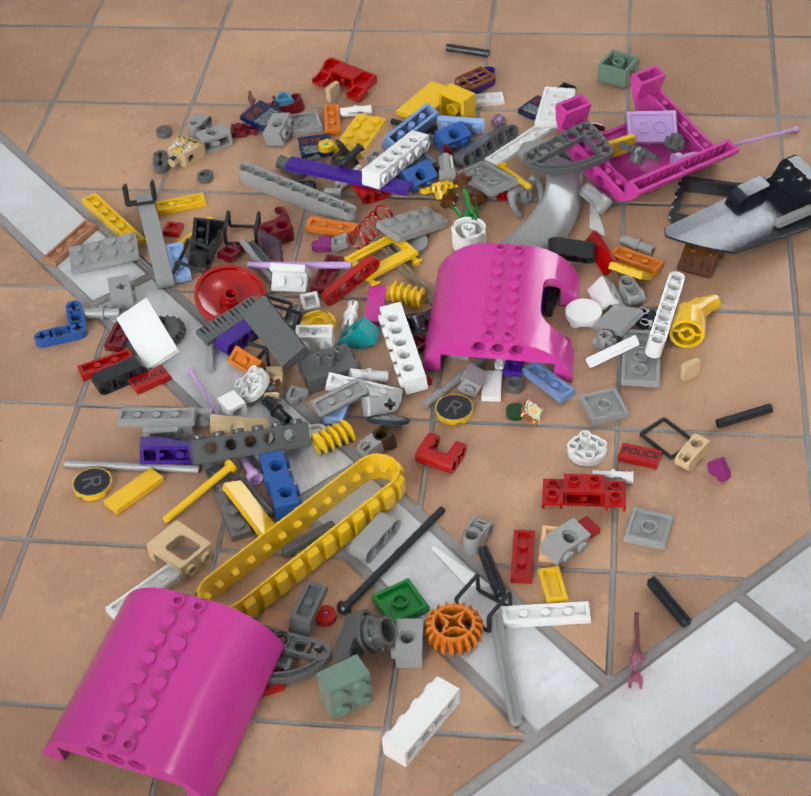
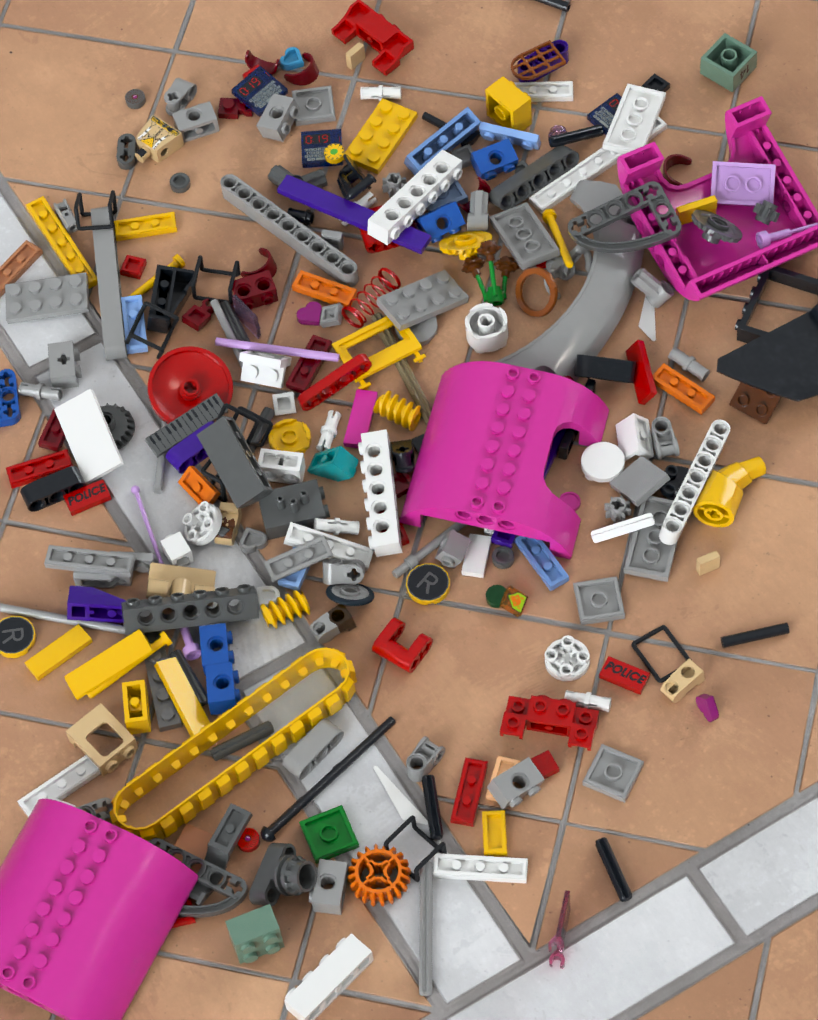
camera: 10 degrees right, 15 degrees up
black axle [261,396,293,425] -> none
orange tile [324,104,341,136] -> none
yellow tile [396,81,446,119] -> none
yellow tile [608,262,654,281] -> none
none -> light grey bar [53,199,78,234]
none -> yellow slope [64,629,153,700]
none -> yellow brick [122,680,151,735]
none -> dark orange piece [515,267,558,317]
none -> black axle [548,125,604,147]

